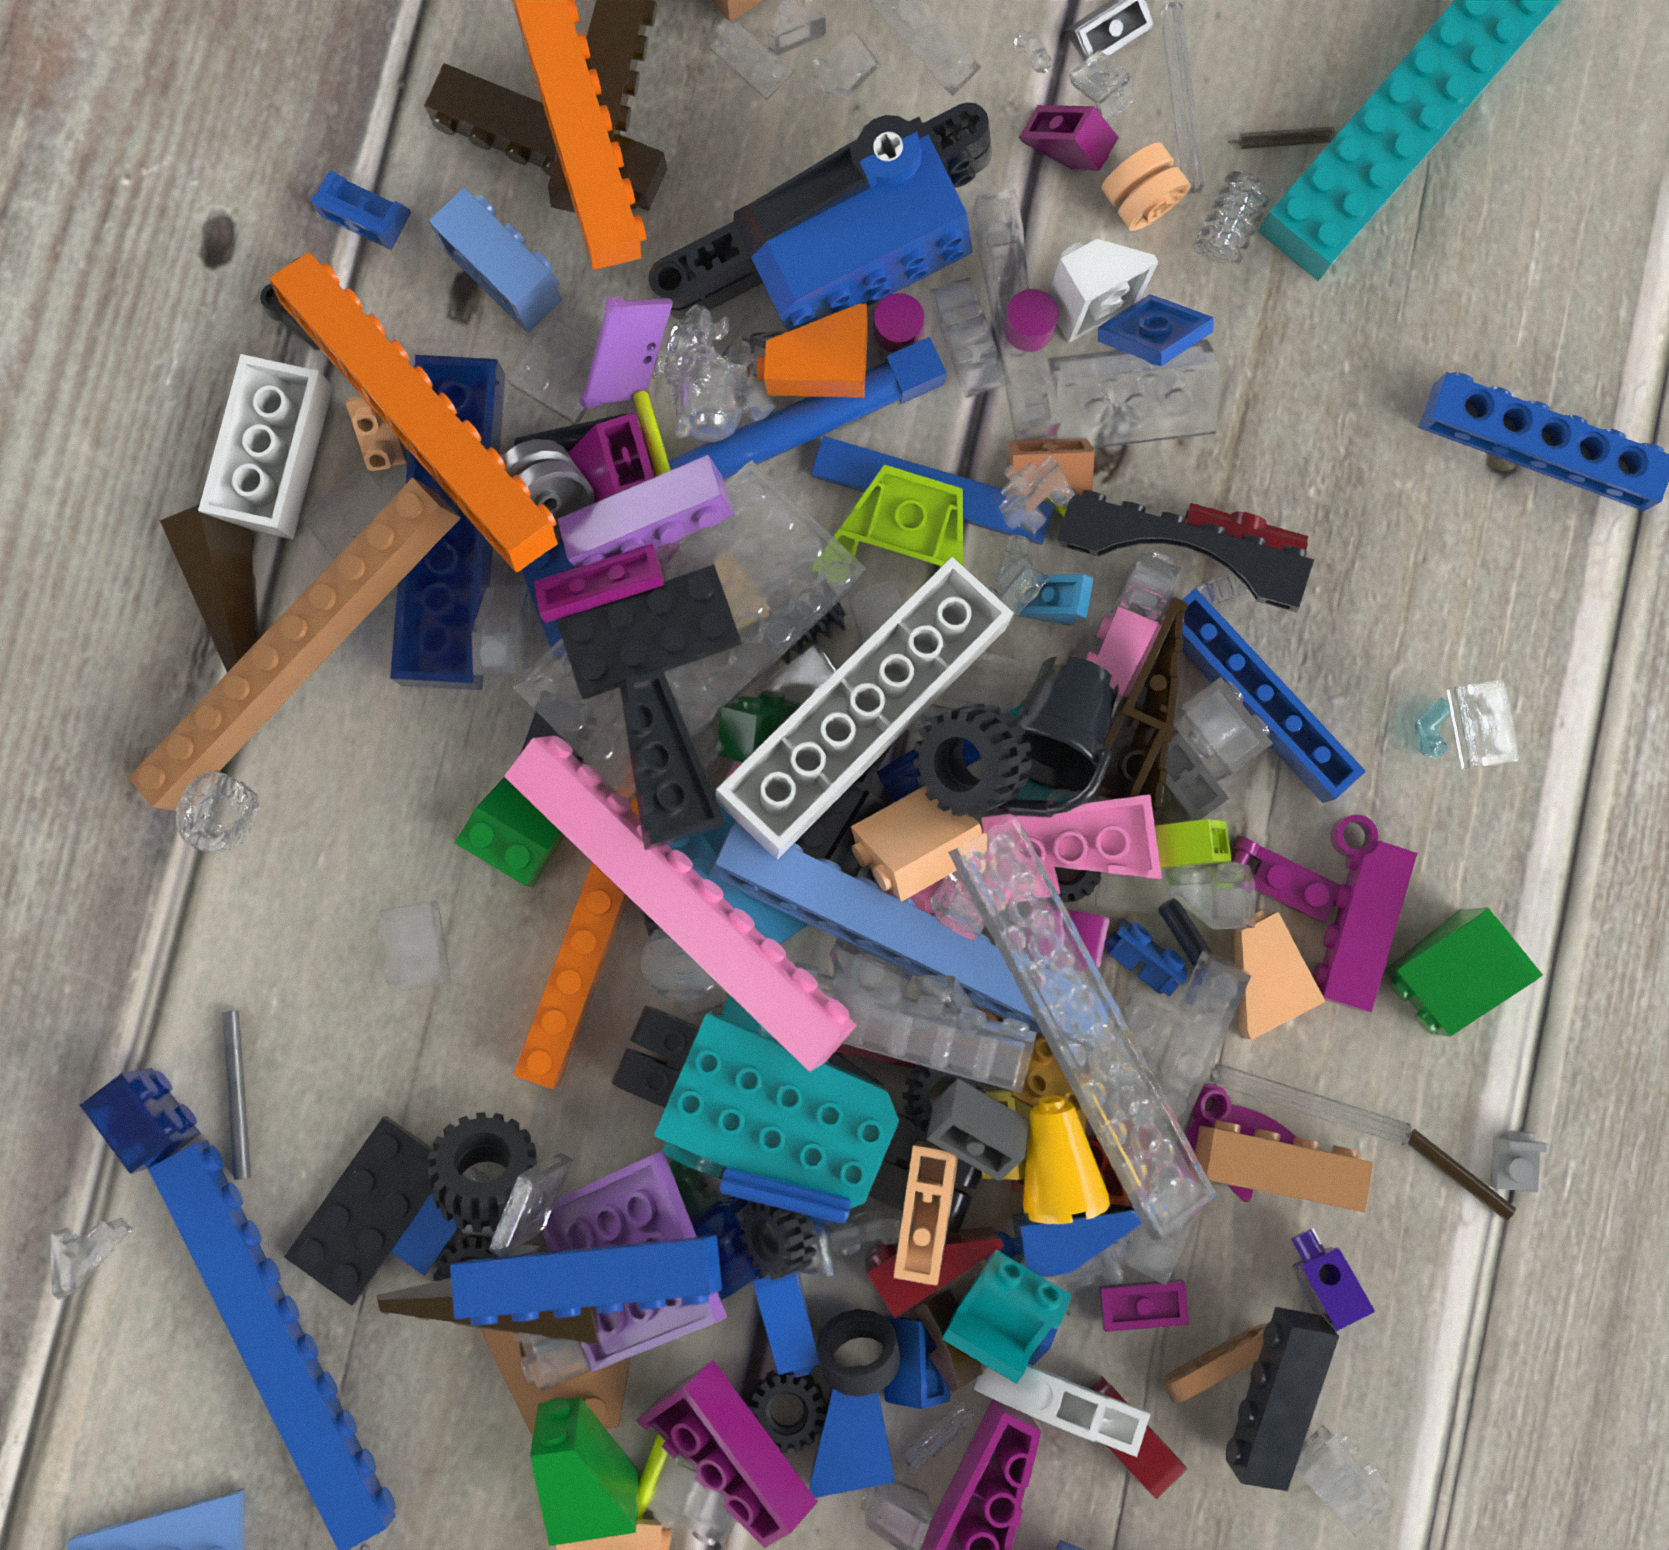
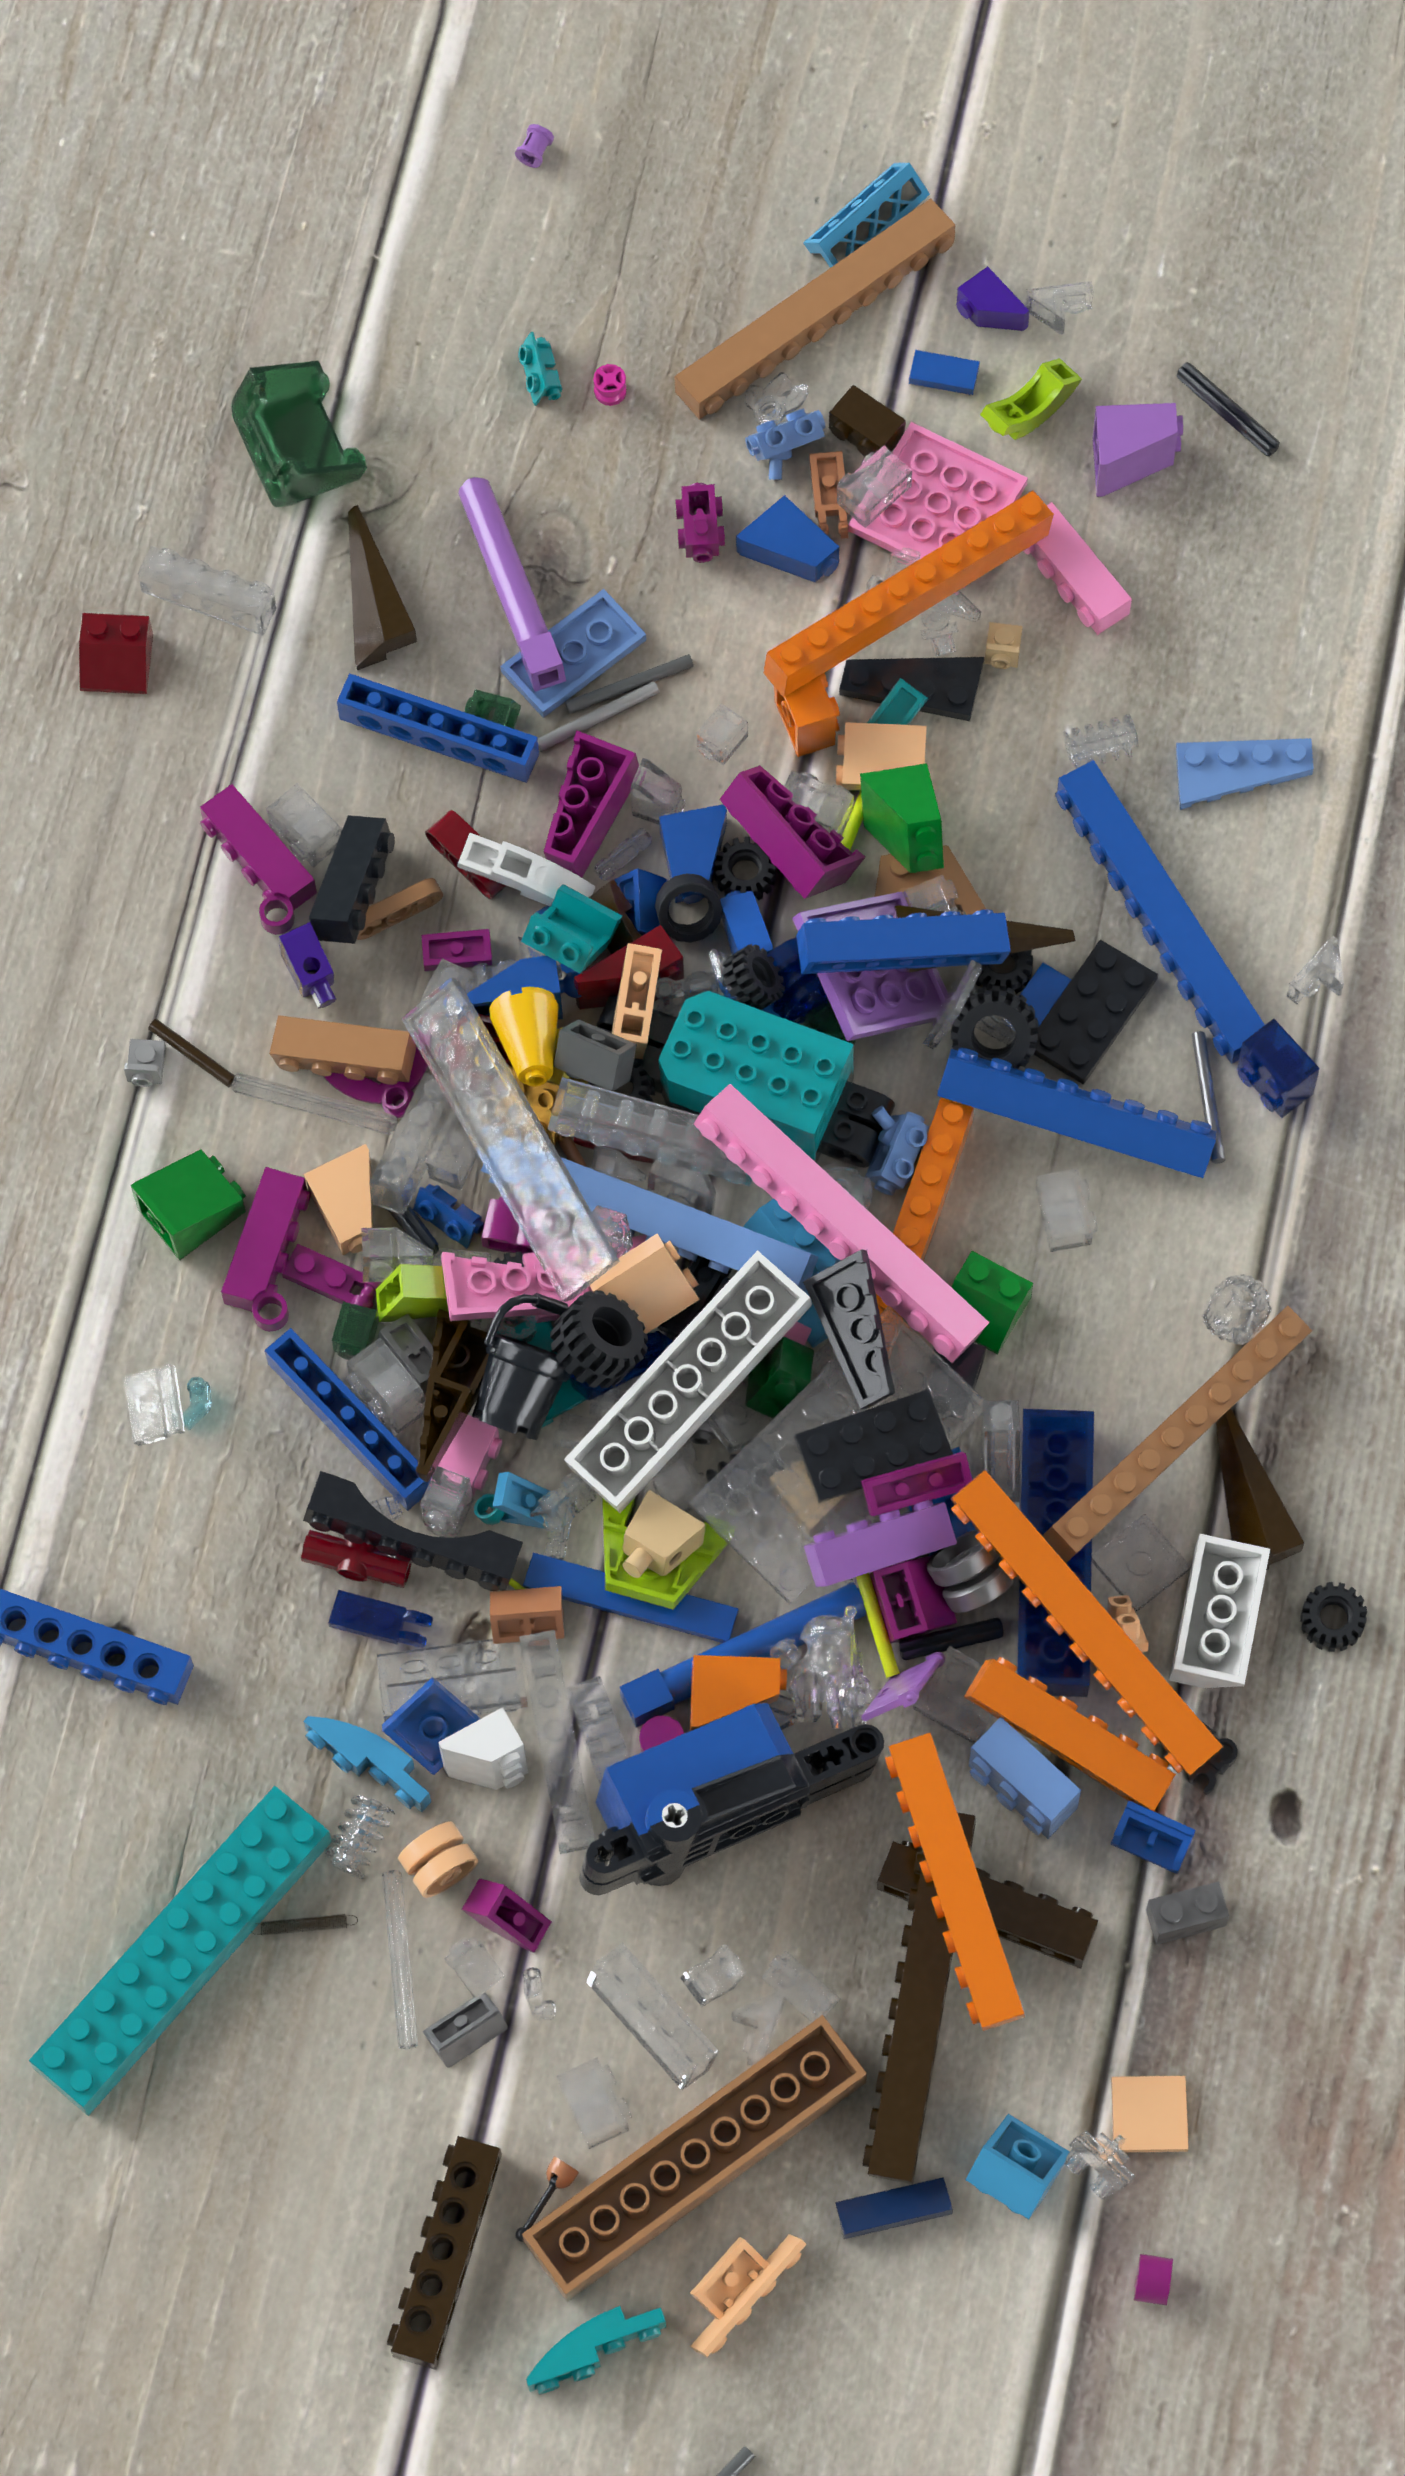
camera: 175 degrees left, 15 degrees down
blue axle [720,1168,851,1224] -> none
clear hips [998,455,1074,534] -> none
magenta piece [1003,289,1059,352] -> none
none -> magenta hinge [200,784,317,935]
none -> dark azure slope [303,1716,431,1812]
none -> clear blue hinge [328,1590,434,1648]
none -> clear green brick [331,1302,379,1361]
none -> teal hinge [474,1494,505,1525]
none -> tan torso [623,1490,705,1578]
none -> medium blue brick [865,1106,930,1195]
none -> blue brick [937,1048,1217,1178]
none -> orange brick [964,1657,1176,1811]
none -> flat silver brick [1146,1881,1229,1945]
none -> black tyre [1300,1582,1367,1652]

